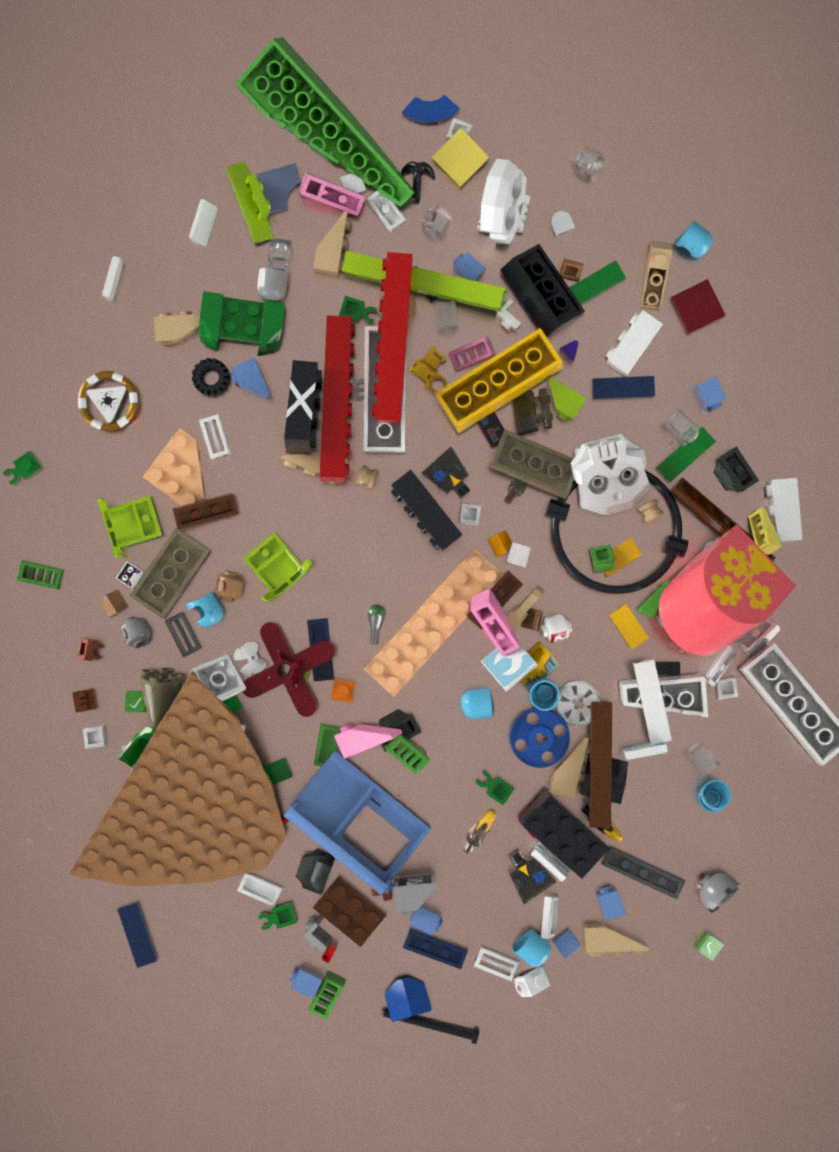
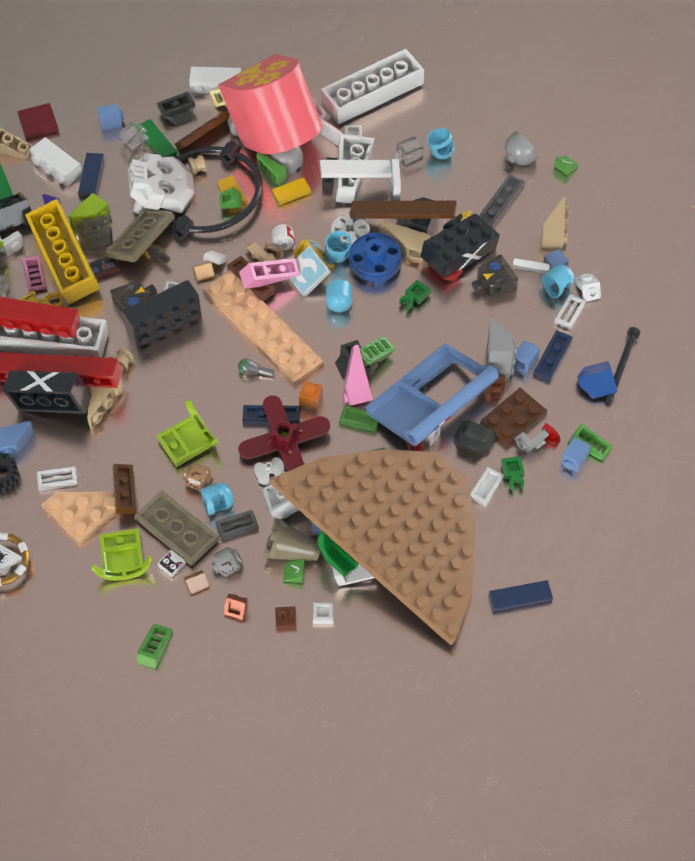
camera: 85 degrees left, 30 degrees down
green plate [3,451,42,485] -> none
clear smoke piece [463,811,496,855] -> none
white tile [531,841,570,882] -> none
medium blue brick [596,886,626,921] -> none

